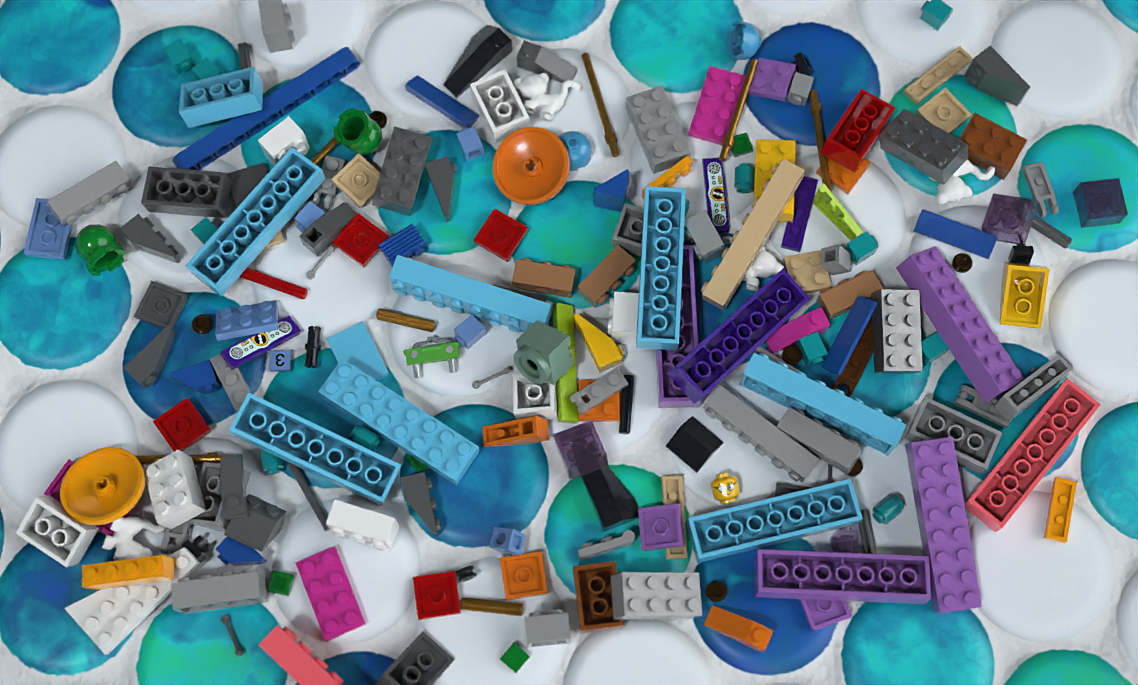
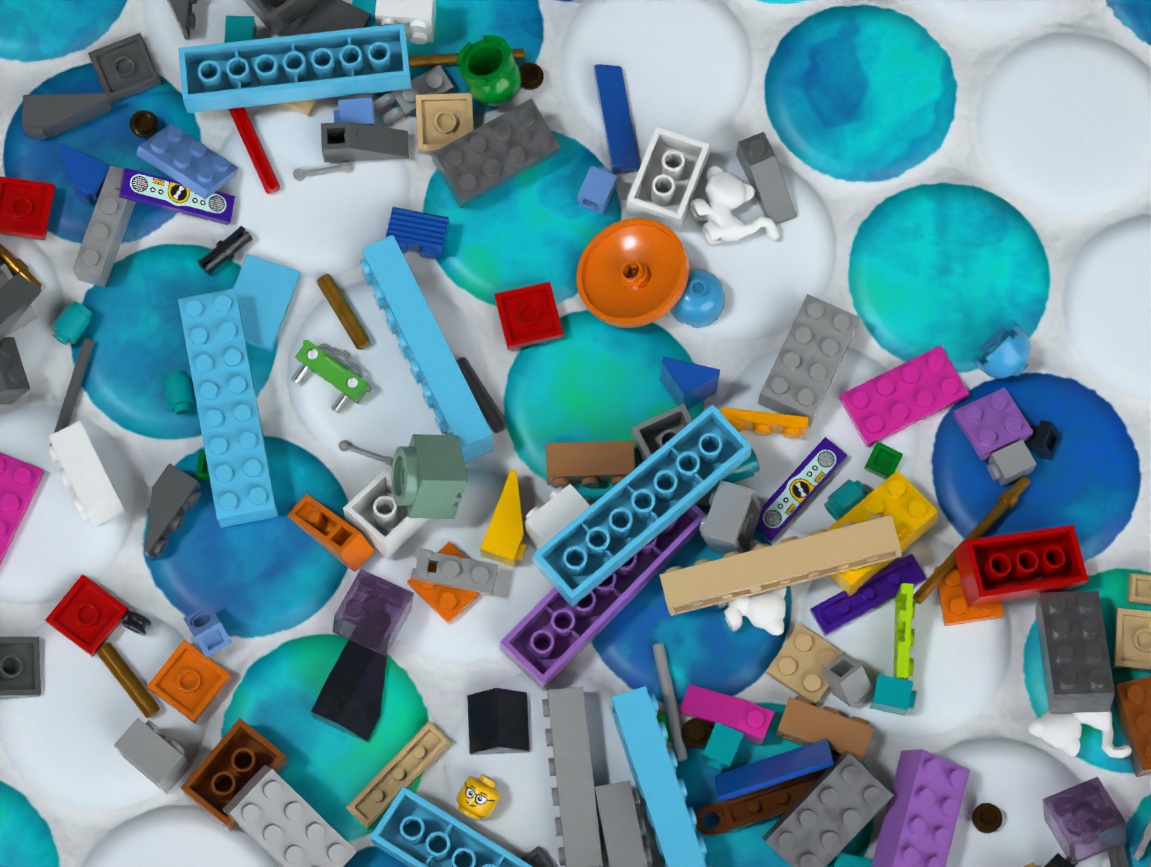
camera: 45 degrees right, 0 degrees up
medium azure brick [229,392,401,506] -> none
medium blue tile [269,350,292,372] -> none
red plate [332,213,389,267] -> none
dark grey slope [425,156,457,222] -> none
black wedge [443,25,513,99] -> none
medium blue brick [454,314,486,349] -> none
green tile [500,642,530,673] -> none
medium nougat brick [512,258,576,298] -> none
lime tile [552,303,579,424] -> none
light grey plate [577,530,635,561] -> none
pearl gold bar [581,53,620,157] -> none
black axle [619,375,634,435] -> none
medium lavender plate [638,503,685,551] -> none
dark purple brick [667,268,810,404] -> none
pearl gold bar [719,59,758,162] -> none
blue slope [913,210,998,259] -> none

